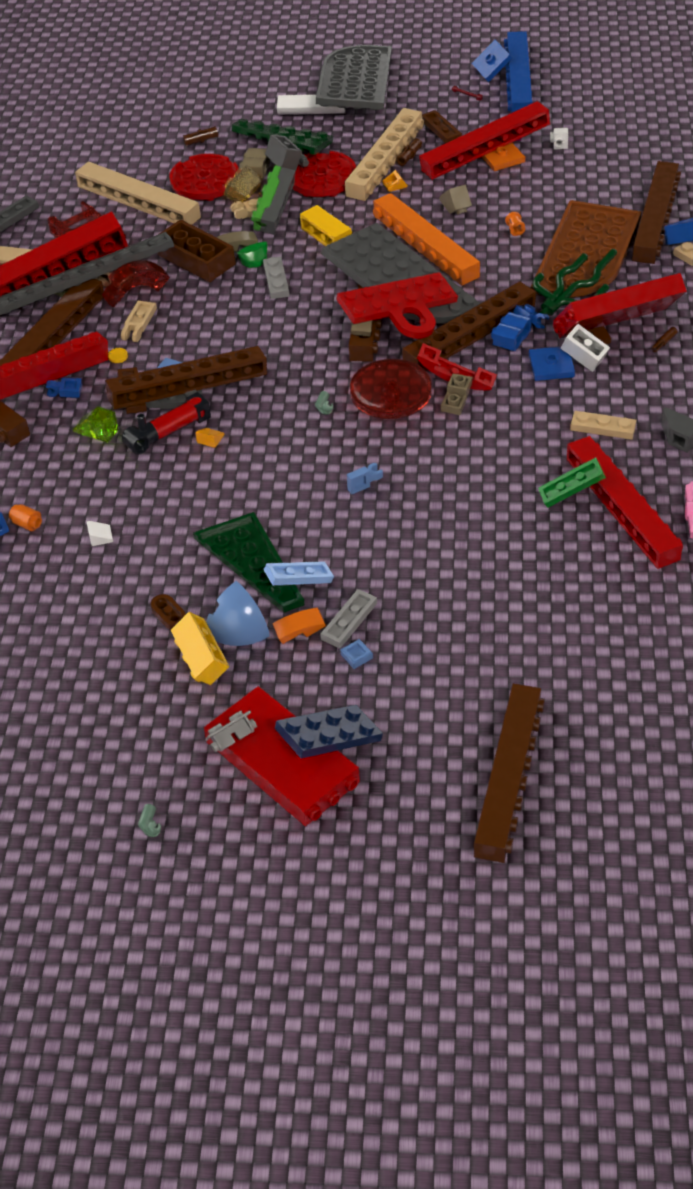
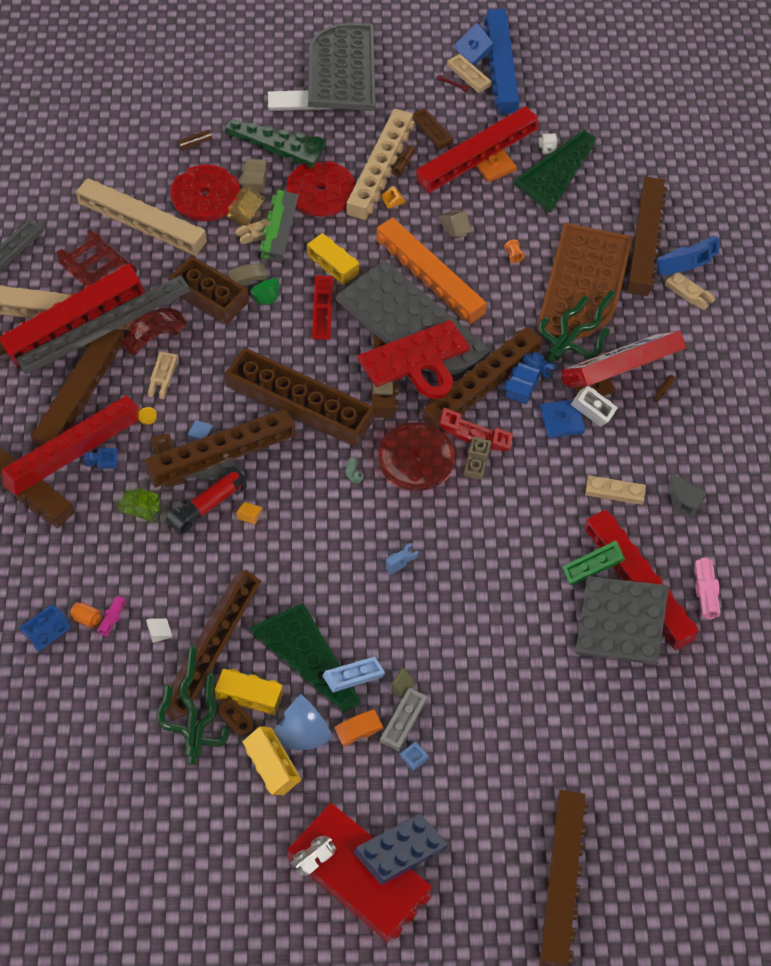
camera: 10 degrees left, 10 degrees up
sand green arm [138,804,161,837] -> none
light grey plate [263,257,290,299] -> none
dark grey brick [265,135,309,171] -> none
none -> dark pink pin [97,596,127,637]
none -> dark green plant [156,645,229,765]
none -> reddish brown brick [159,570,261,720]
none -> yellow brick [215,668,283,716]
none -> reddish brown brick [225,347,375,447]
none -> red slope [312,276,333,340]
none -> olive slope [392,668,414,699]
none -> tan plate [447,54,492,93]
none -> dark green wing [514,129,597,213]
none -> dark grey plate [576,576,669,665]

